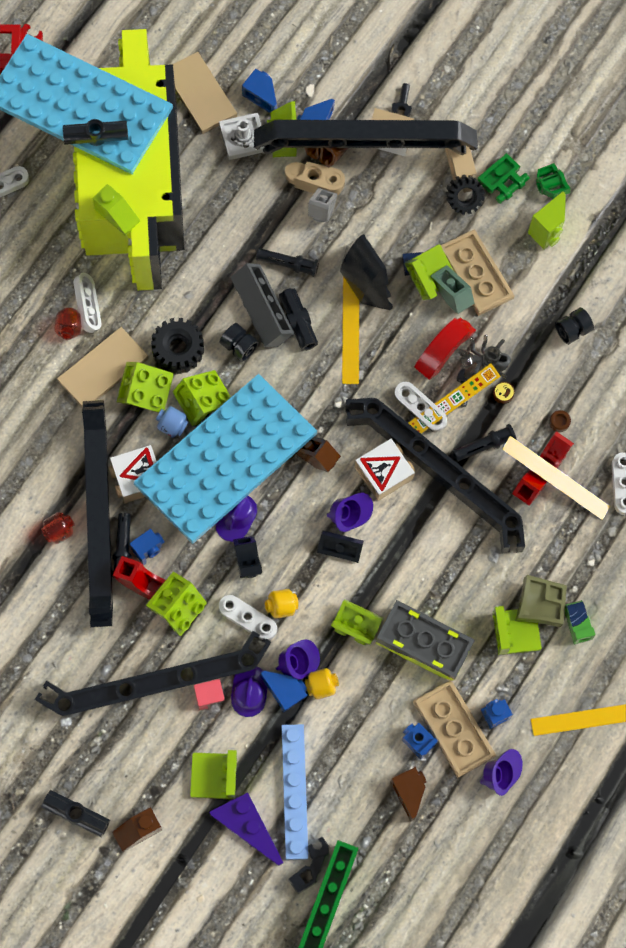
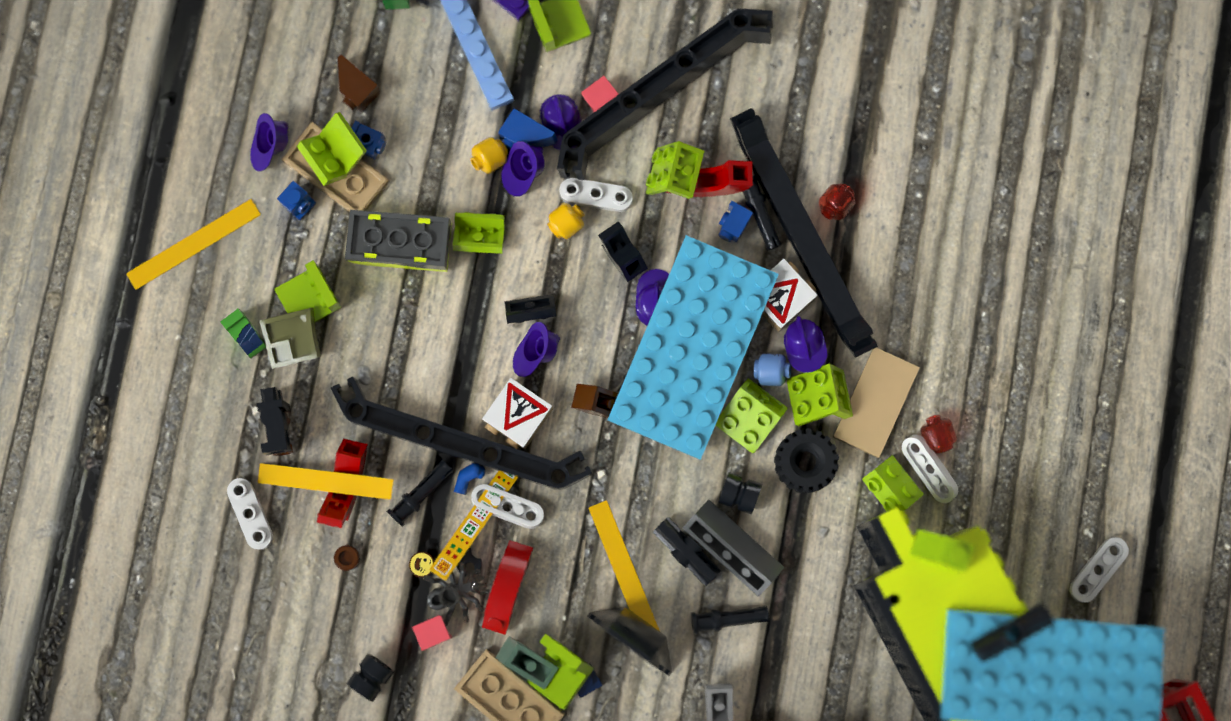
camera: 165 degrees right, 10 degrees up
none -> black hips [256,387,293,456]
none -> lime bracket [297,112,366,186]
none -> coral panel [412,615,452,651]
none -> blue arm [454,463,485,495]
none -> dark purple piece [784,316,827,373]
none -> lime bracket [862,455,924,511]

